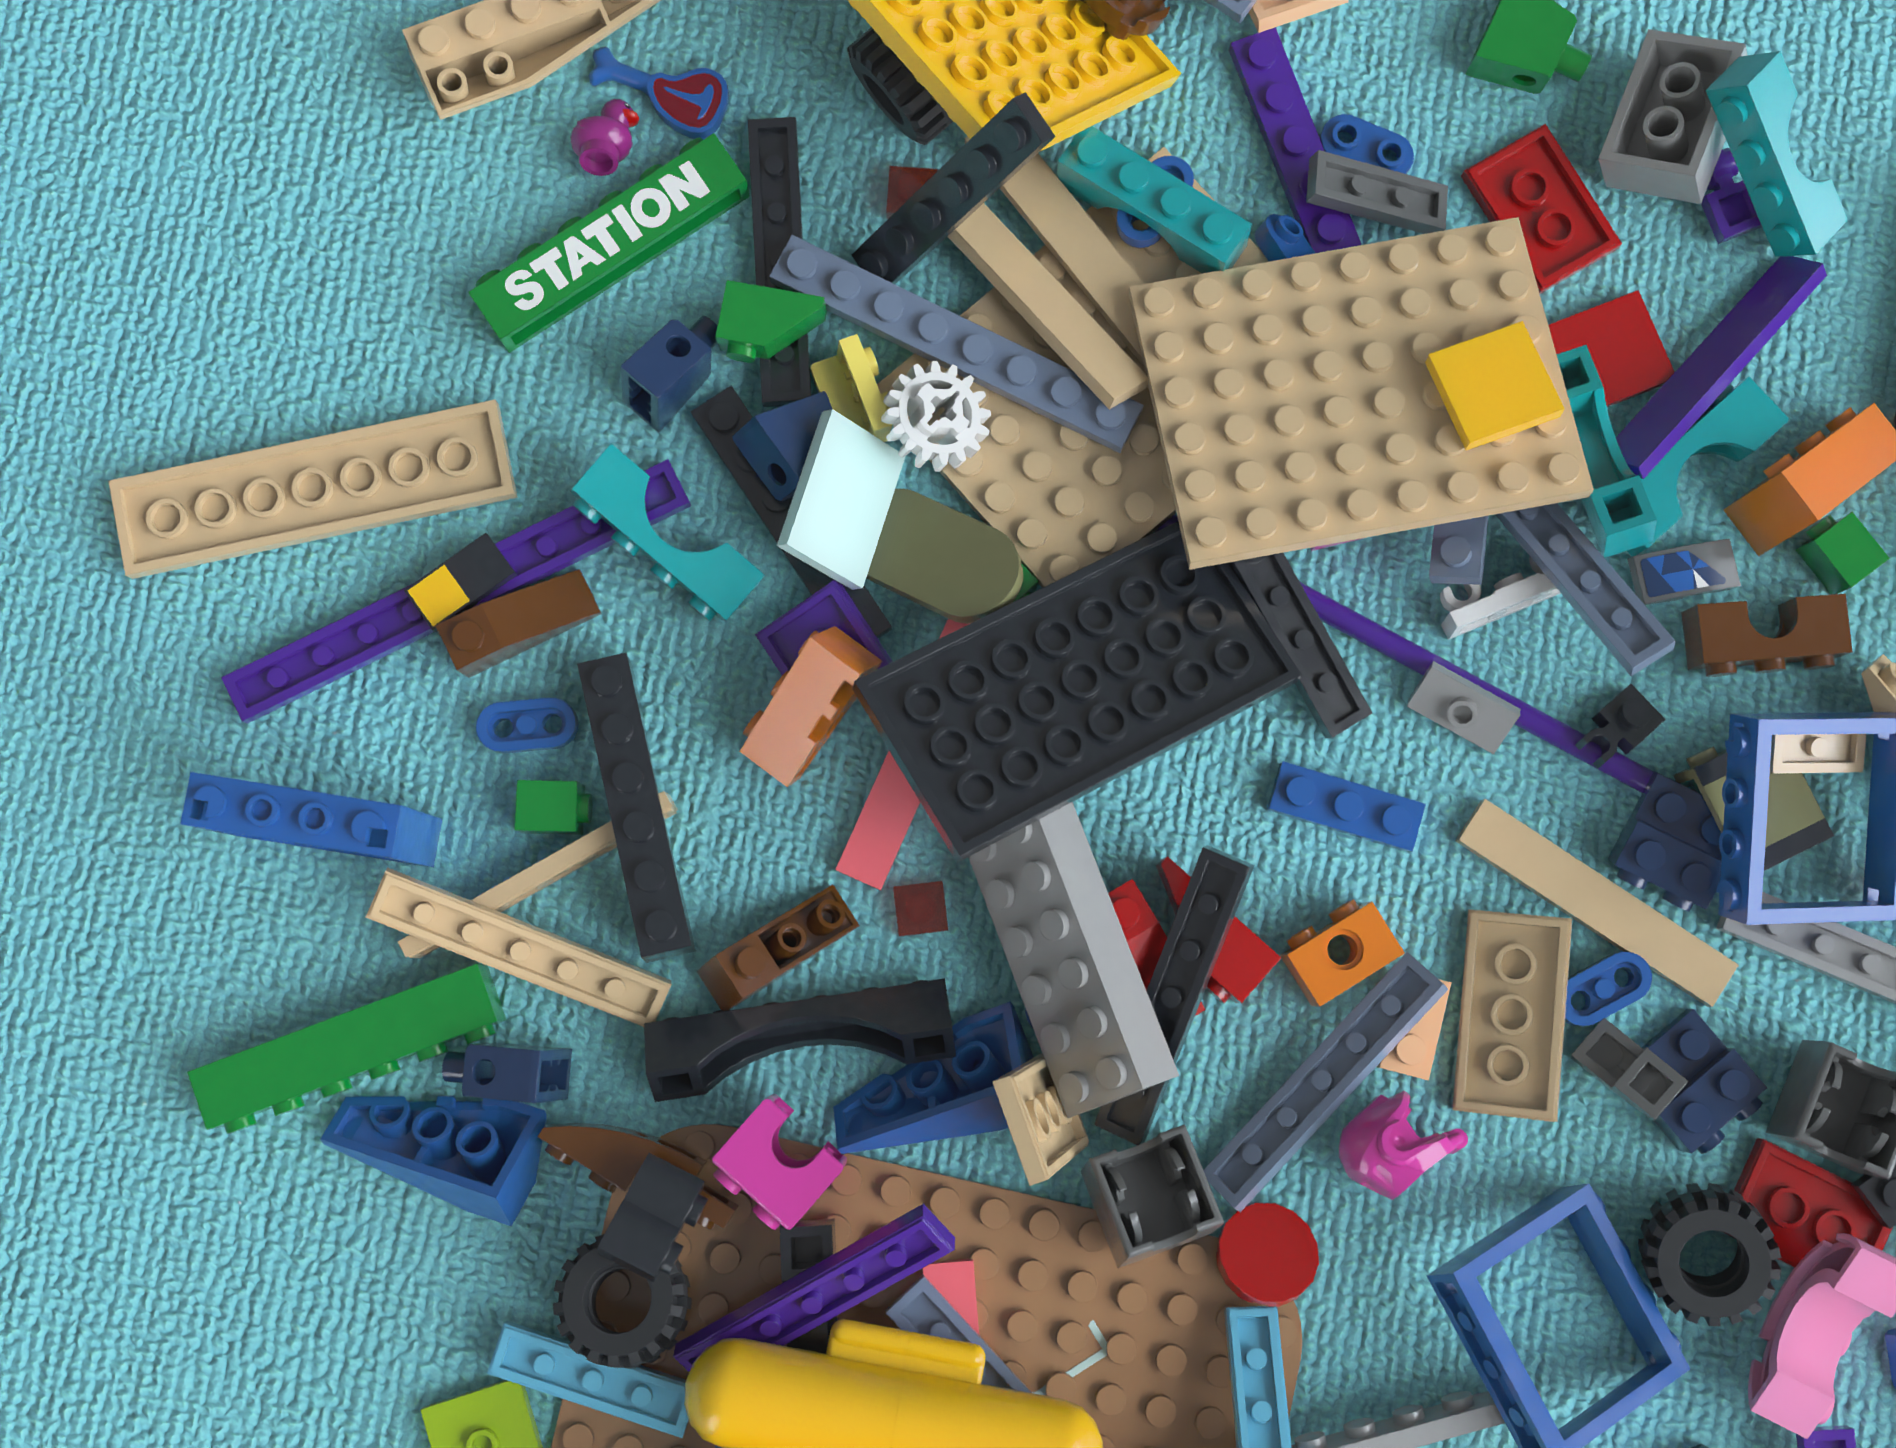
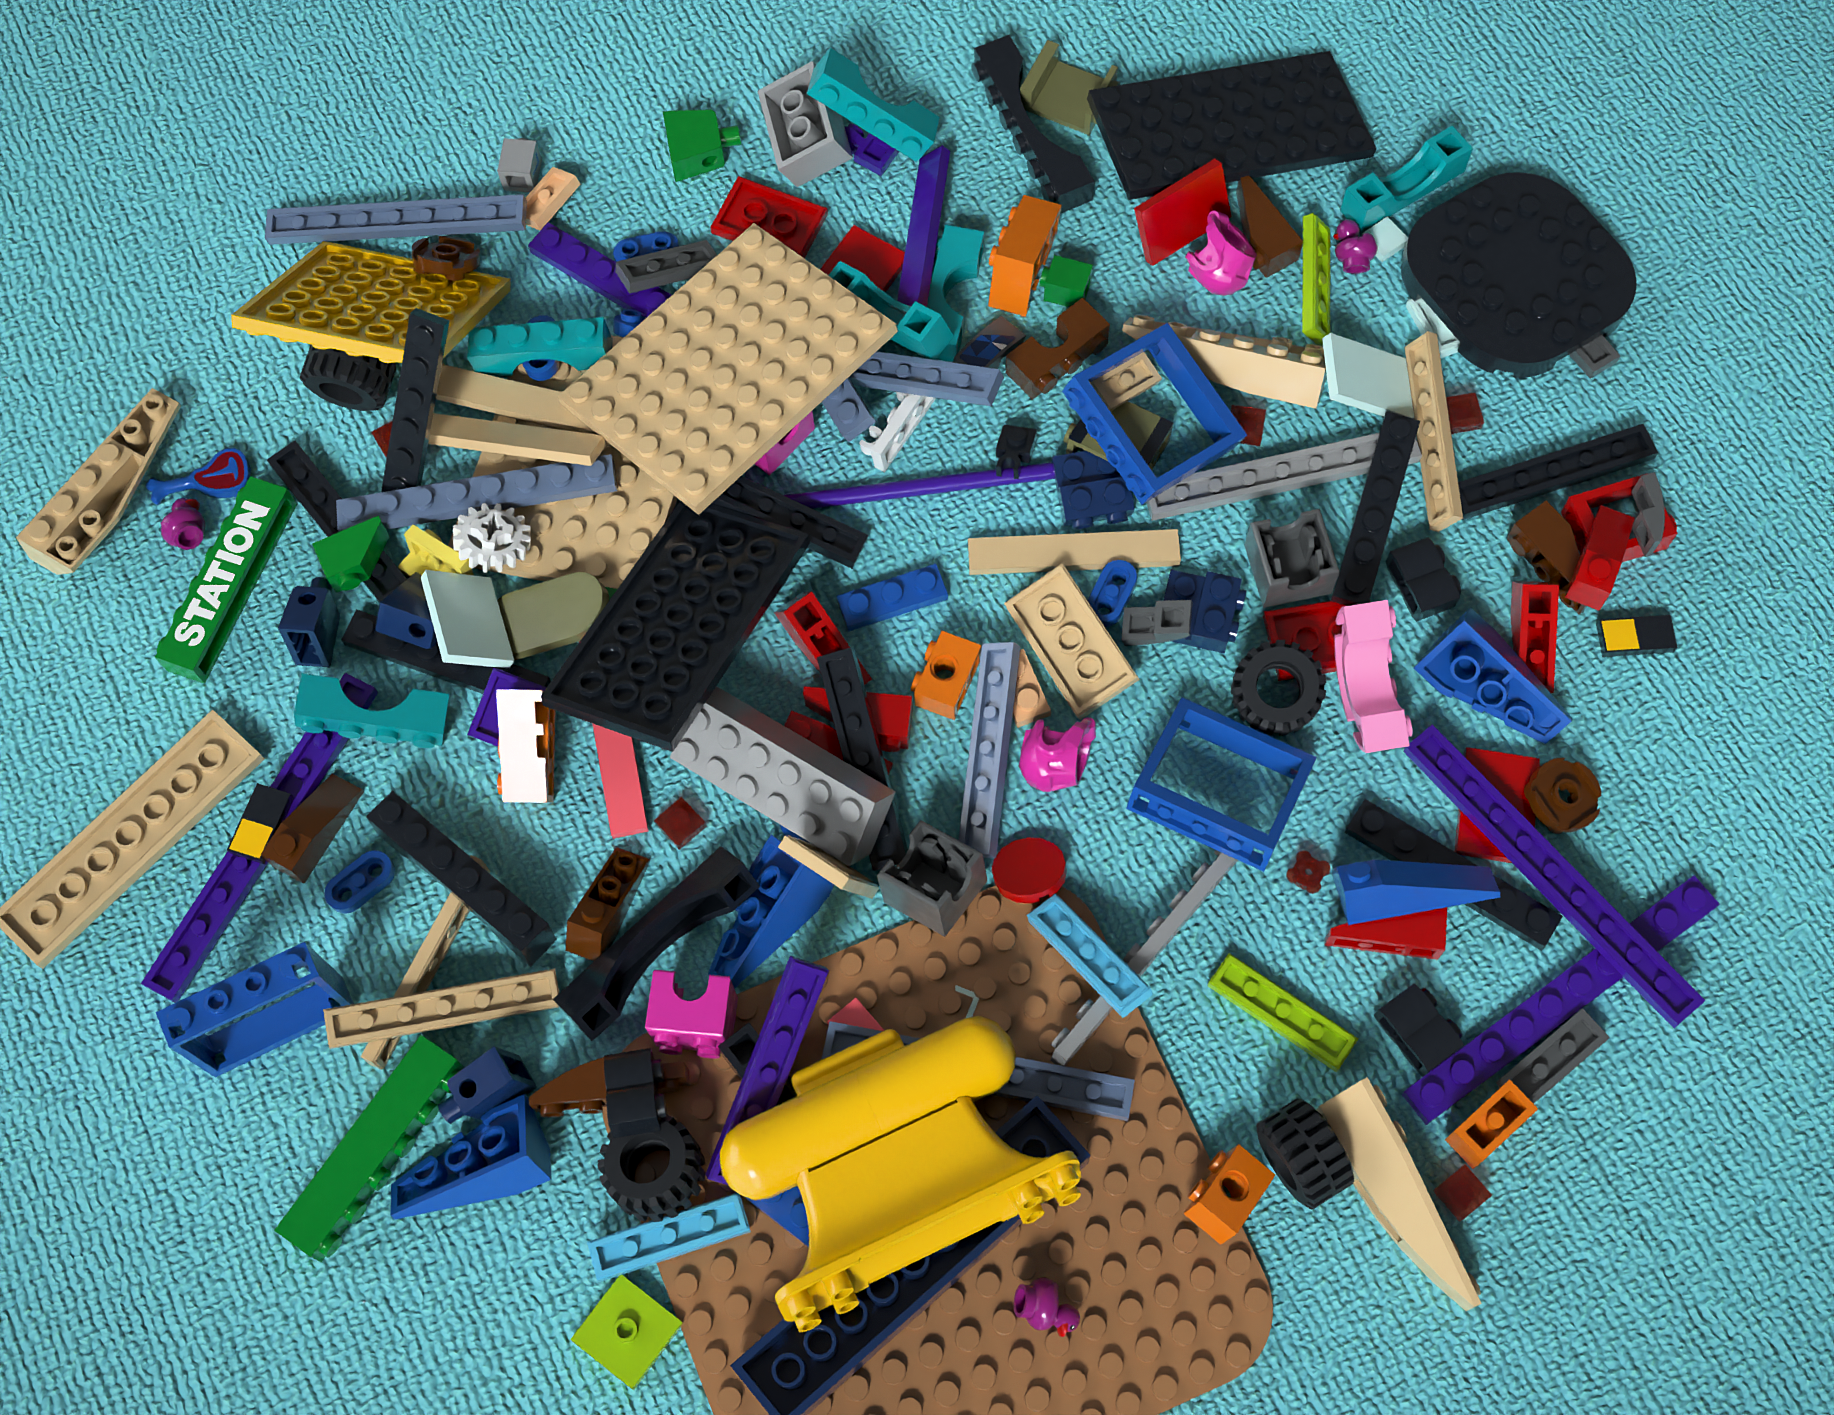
camera: 30 degrees left, 15 degrees down
green brick [515,780,593,835] -> none
light grey plate [1407,661,1521,754] -> none
yellow tile [1425,321,1565,451] -> none
none -> red slope [774,591,872,685]

